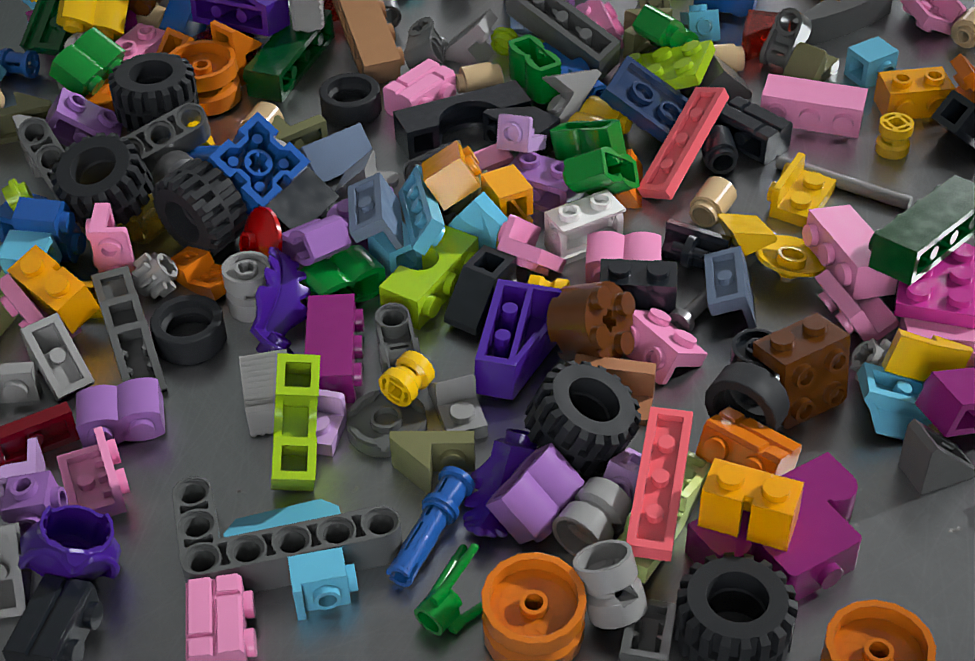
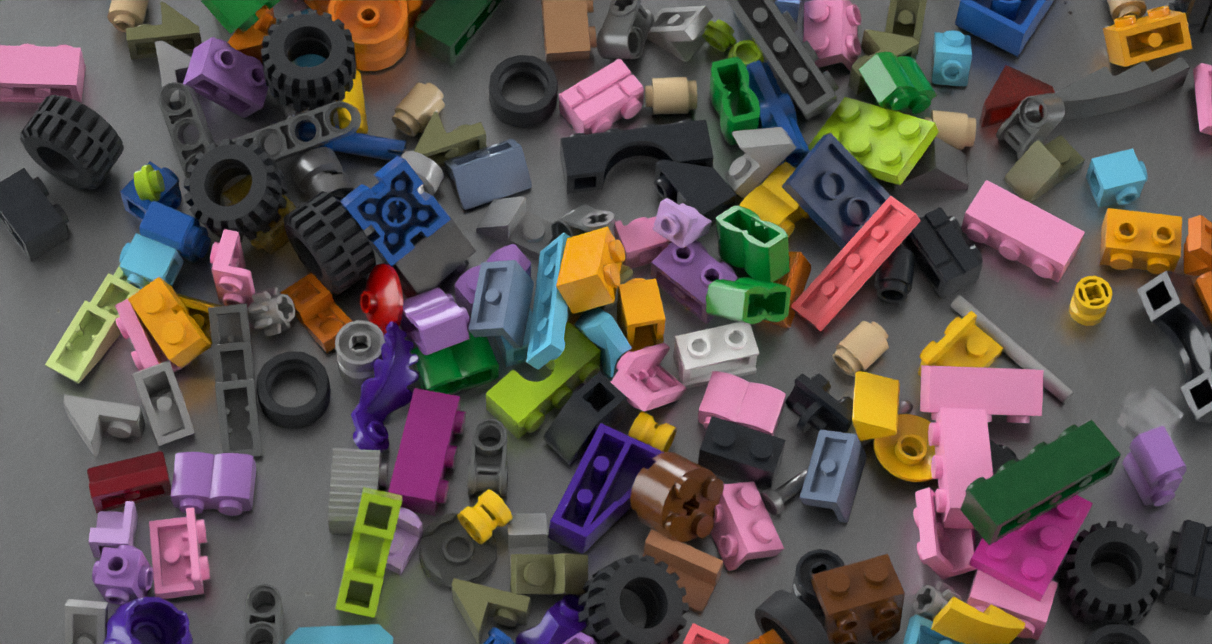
camera: 10 degrees right, 20 degrees up
none -> olive slope [511,553,588,595]
none -> bright pink brick [920,365,1044,423]

